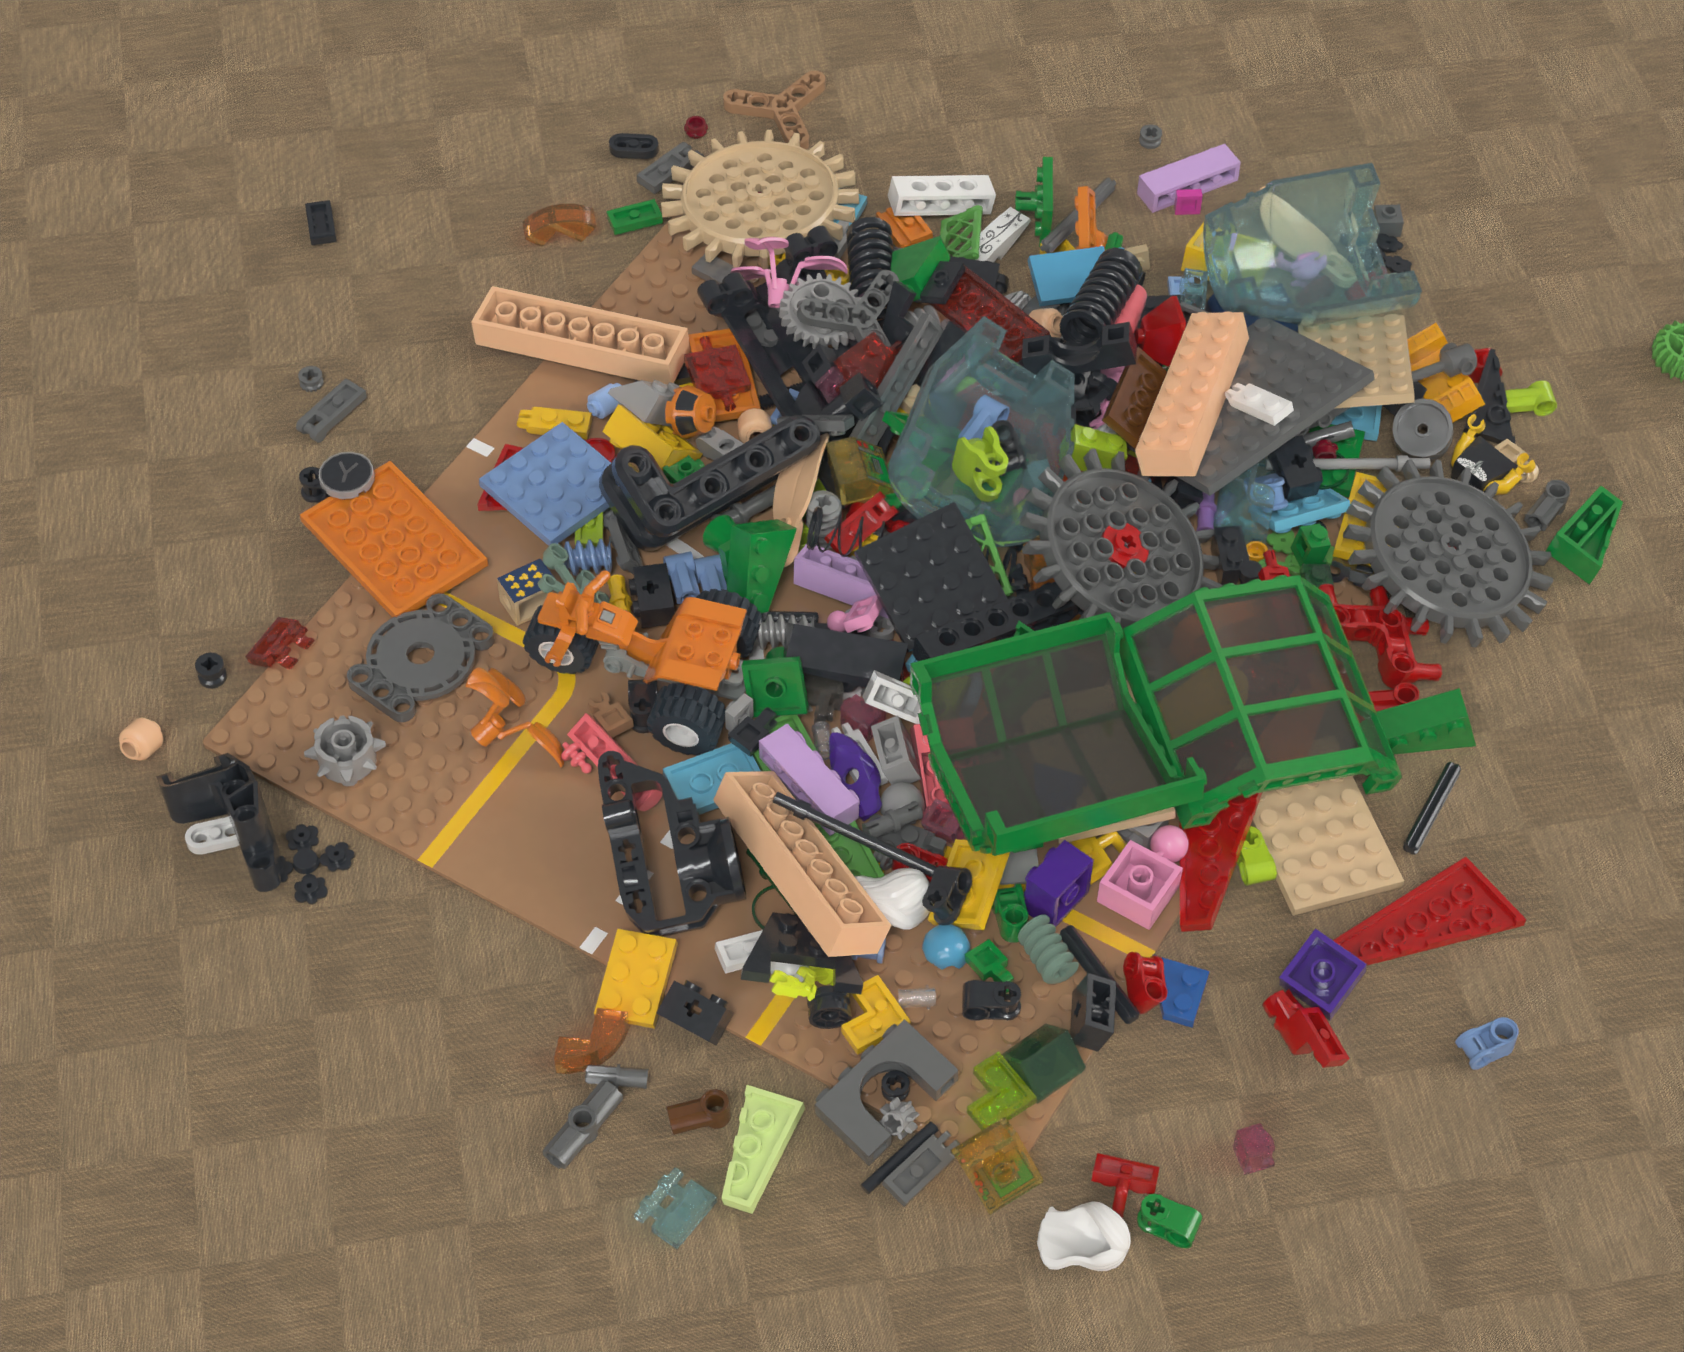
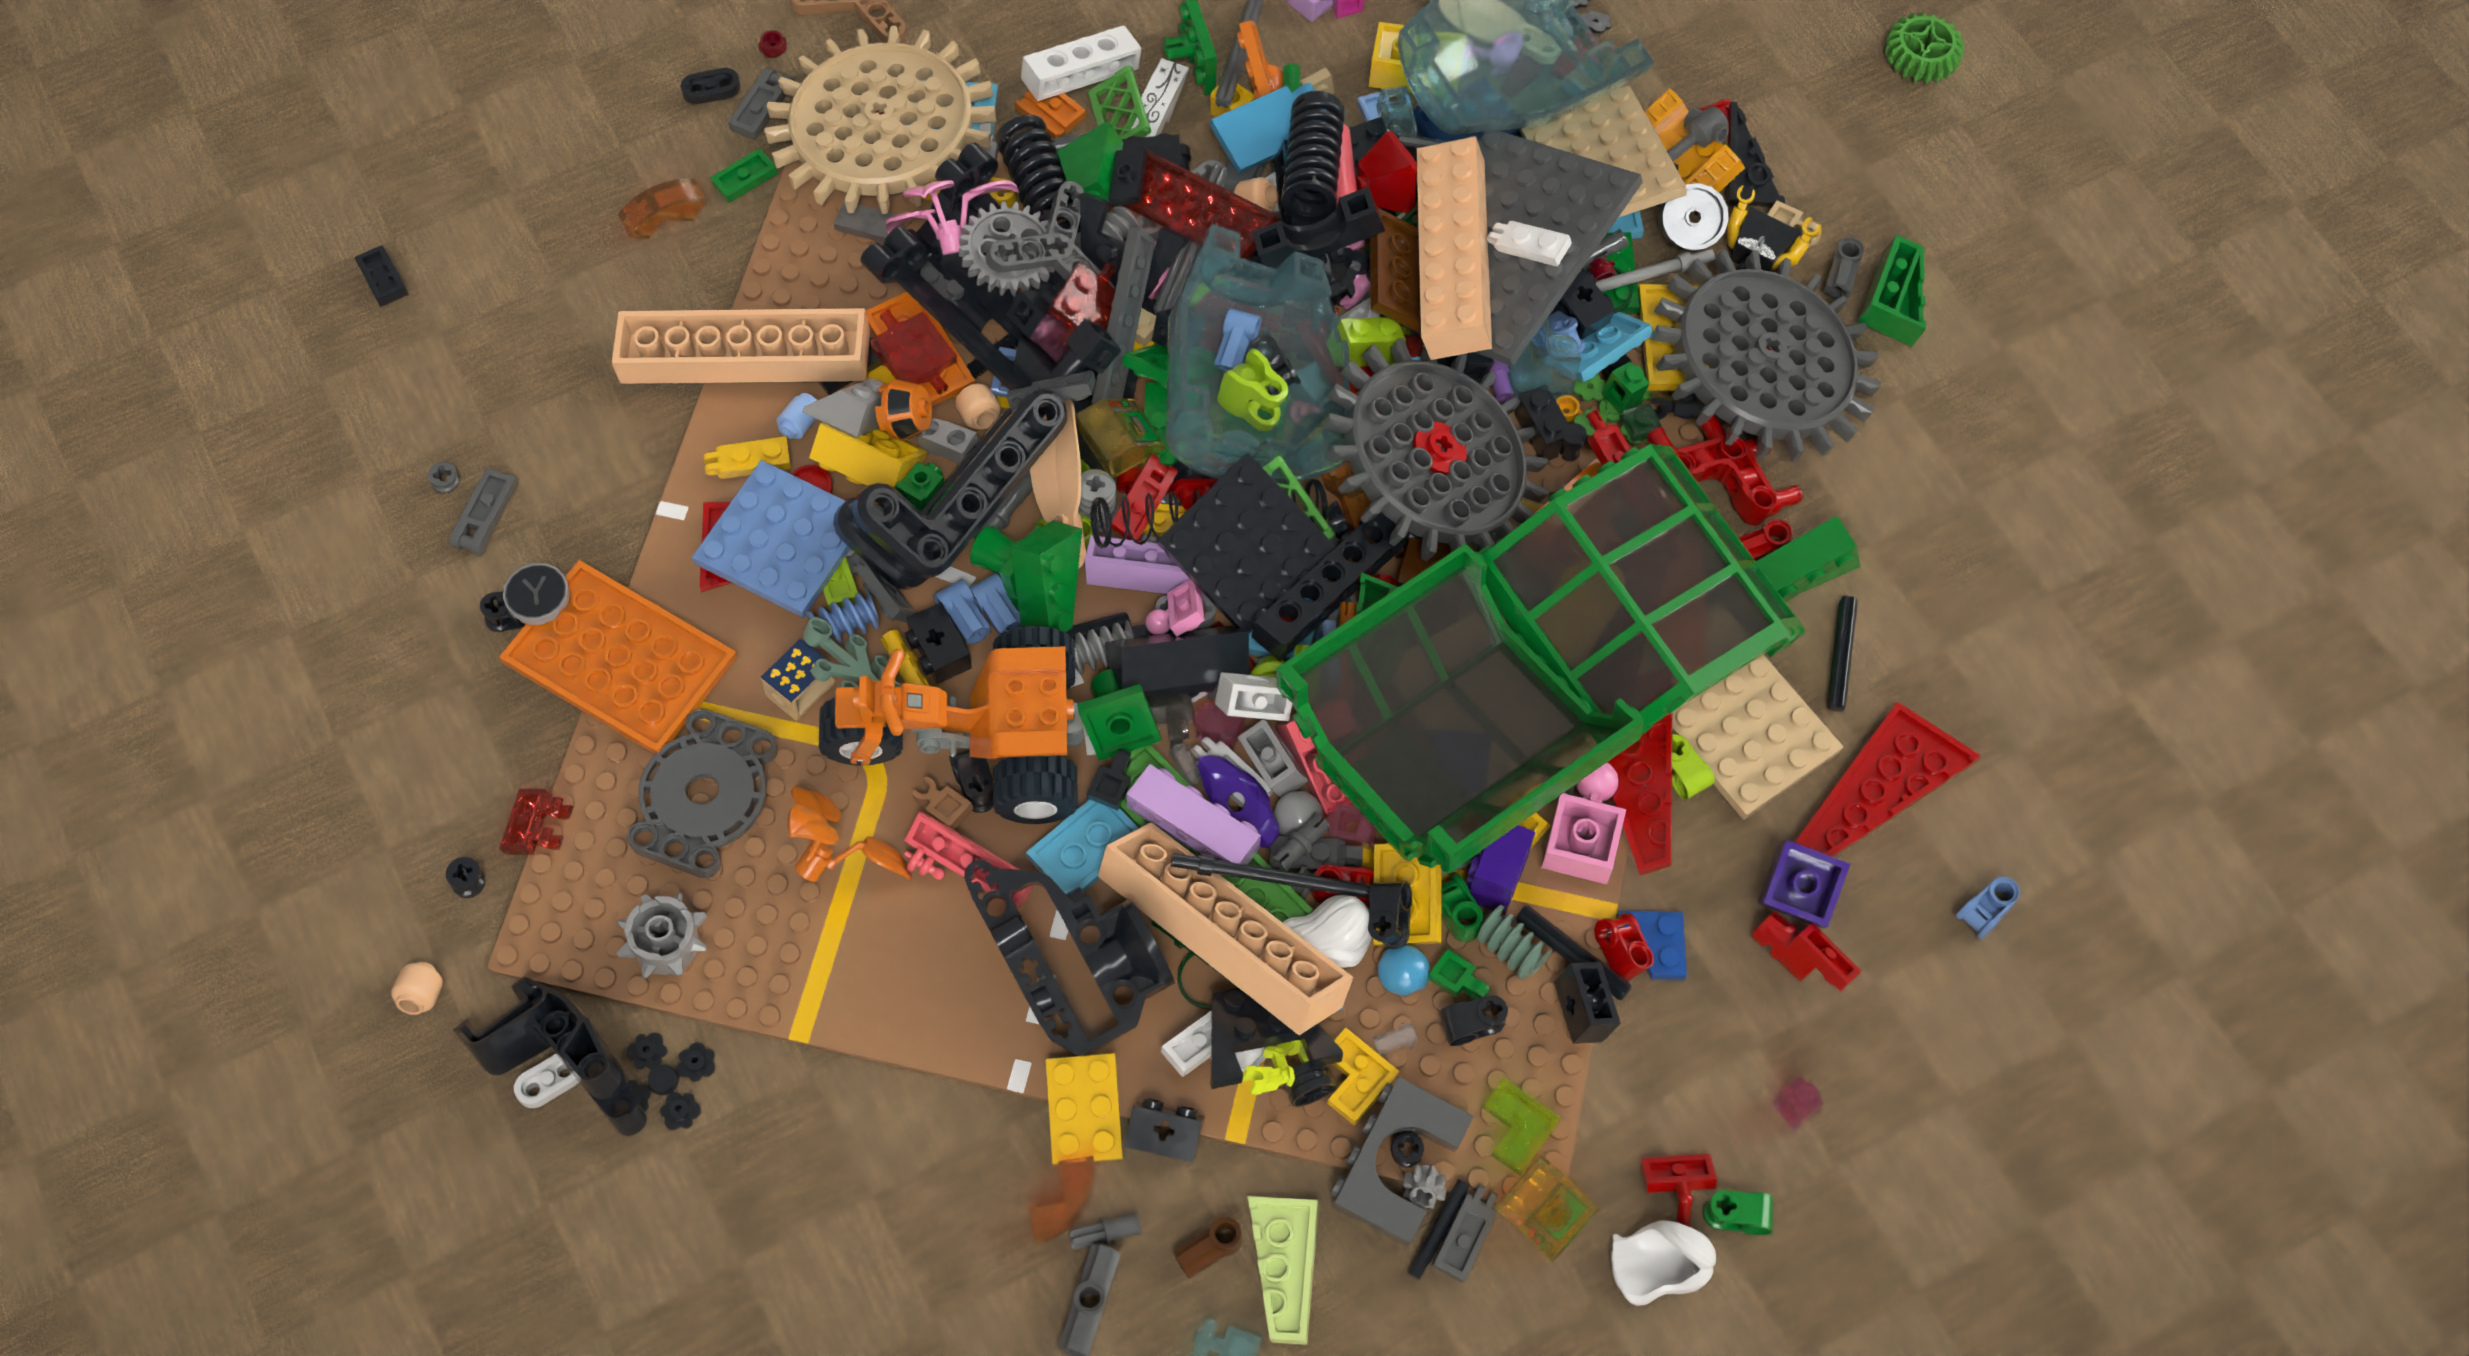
camera: 20 degrees left, 10 degrees up
light grey plate [725,693,754,734] -> none
clear green slope [997,1024,1086,1104] -> none
lime piece [1505,380,1557,416] -> none

